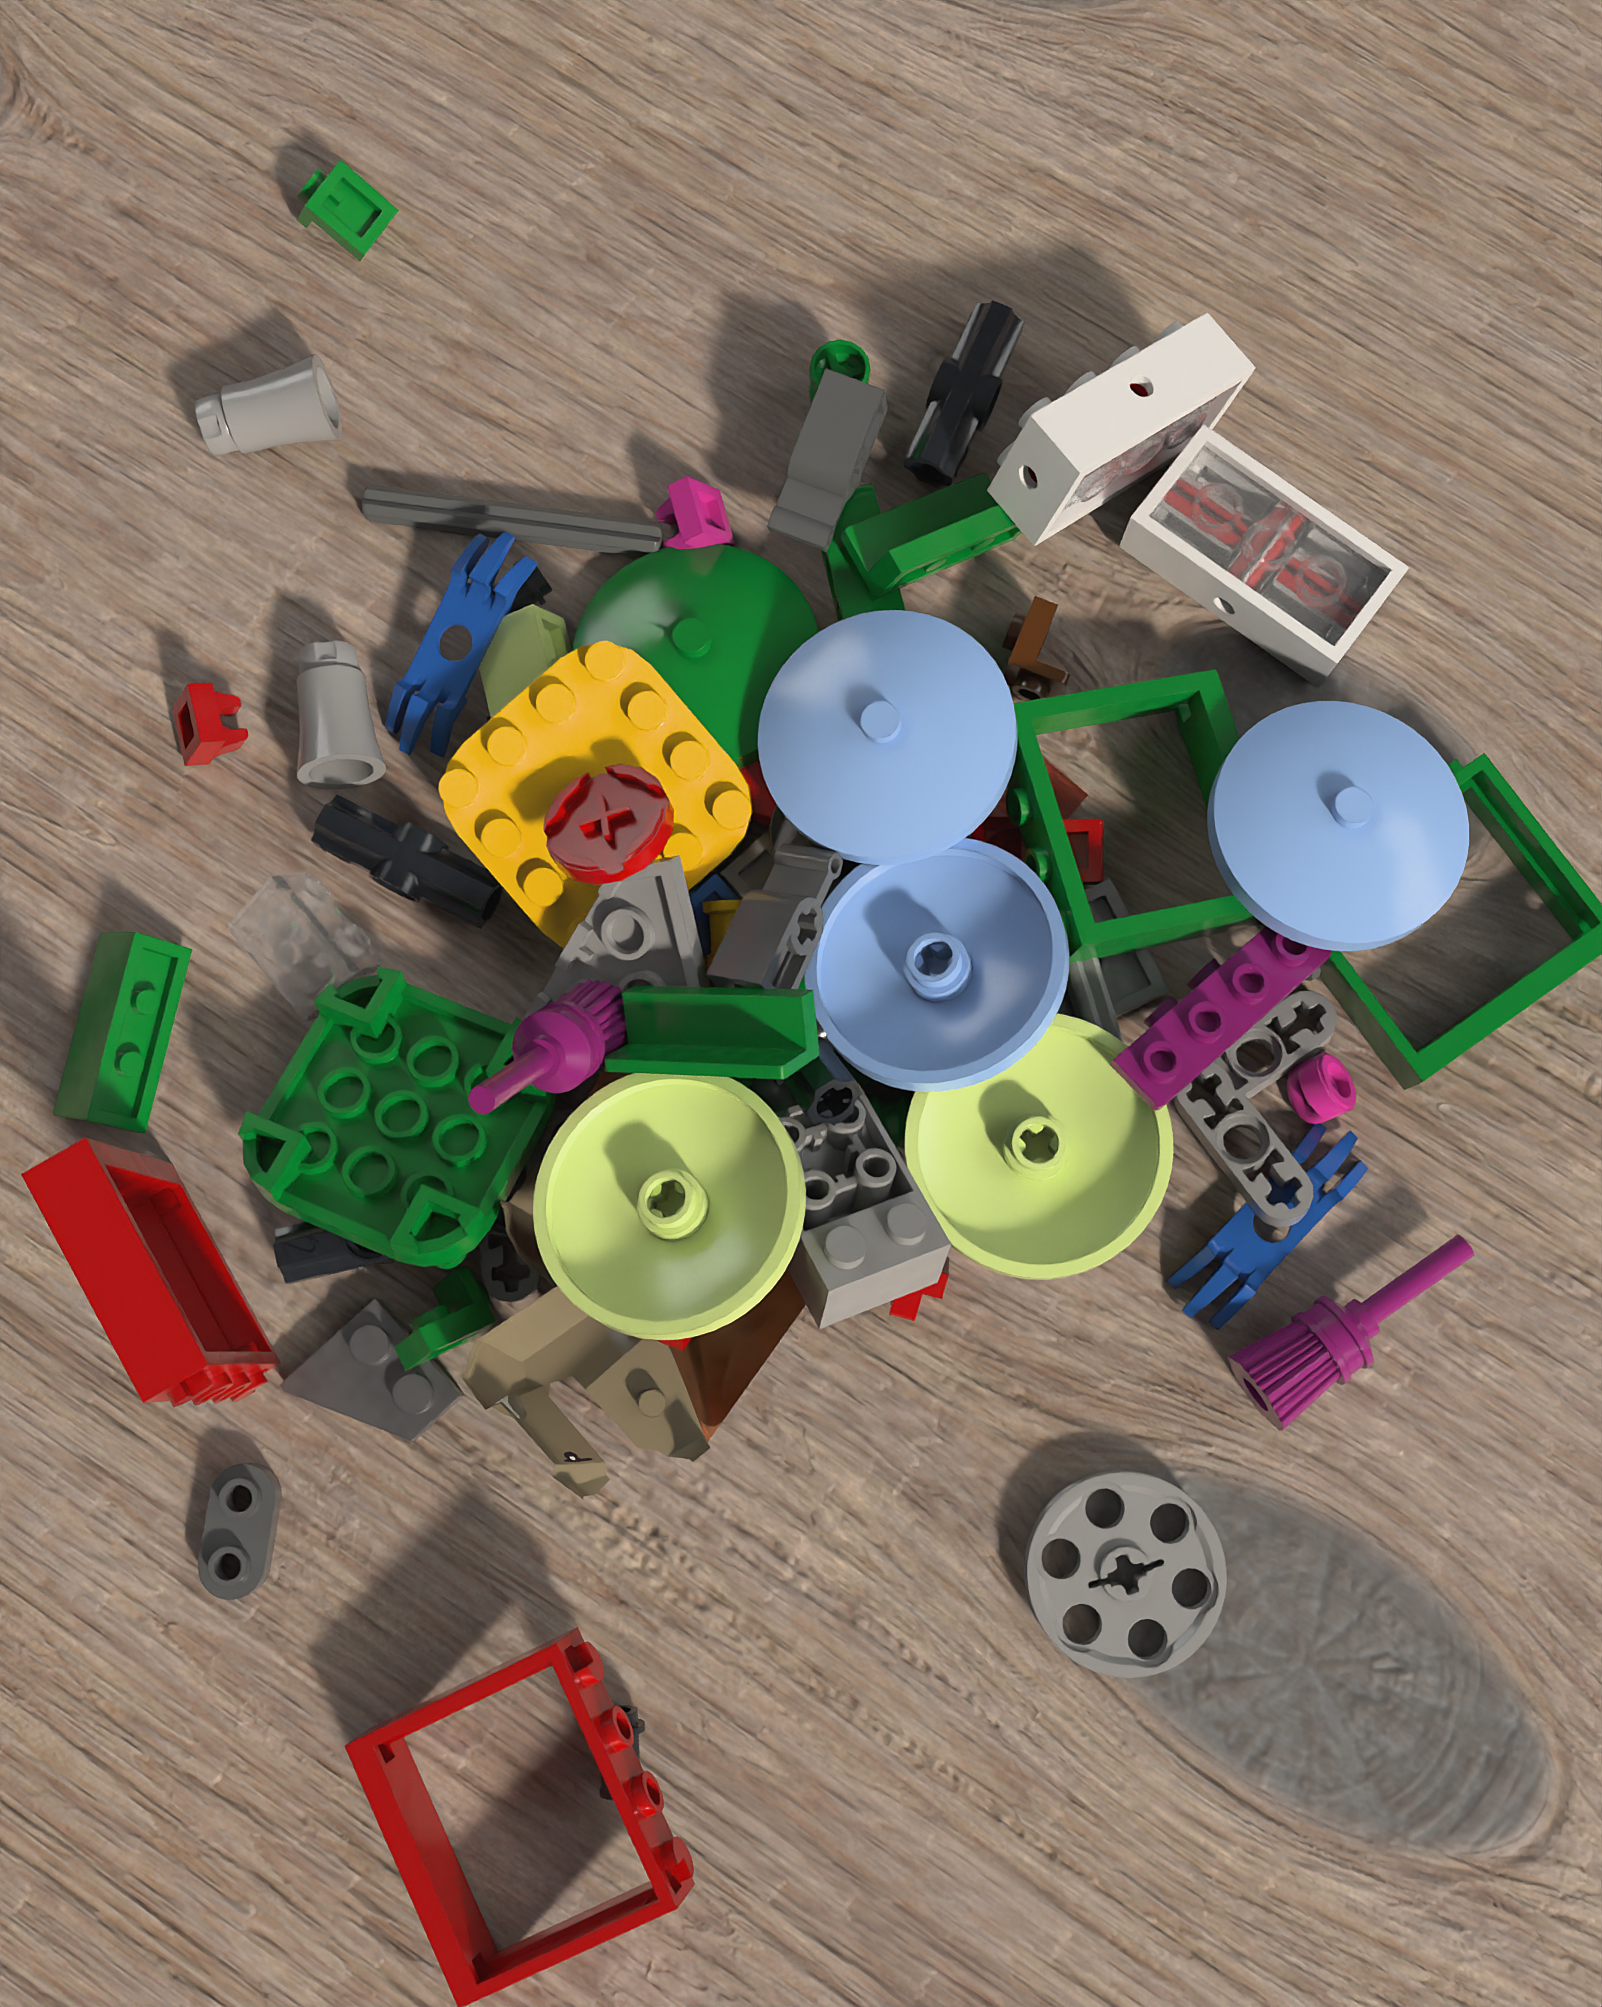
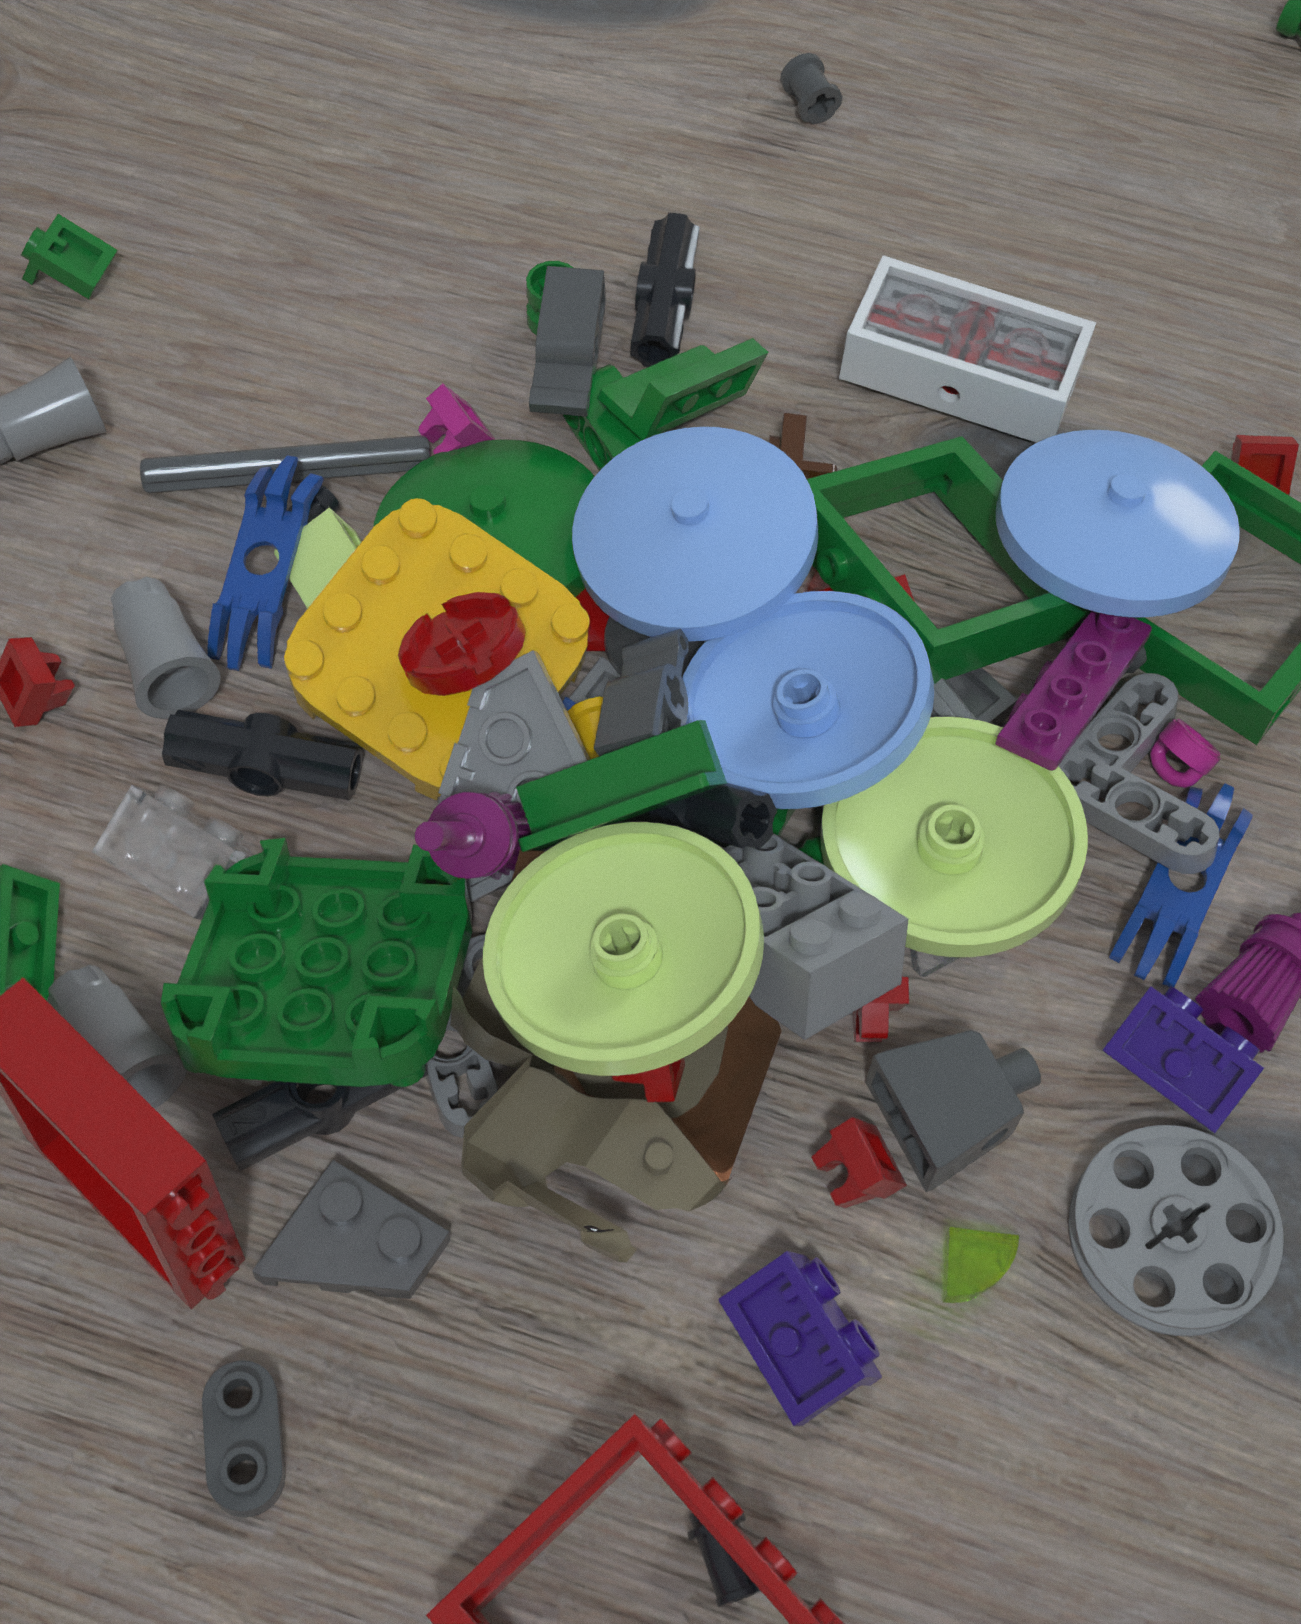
camera: 20 degrees left, 20 degrees down
green bracket [394,1265,496,1371] -> none
white brick [987,312,1256,546] -> none
none -> light grey plant [47,965,187,1109]
none -> dark purple bracket [718,1251,882,1426]
none -> dark grey bush [780,53,843,124]
none -> red tile [811,1117,907,1208]
none -> dark grey torso [865,1030,1041,1192]
none -> clear neon green tile [943,1227,1020,1303]
none -> dark purple bracket [1102,986,1264,1134]
none -> red tile [1230,435,1299,495]

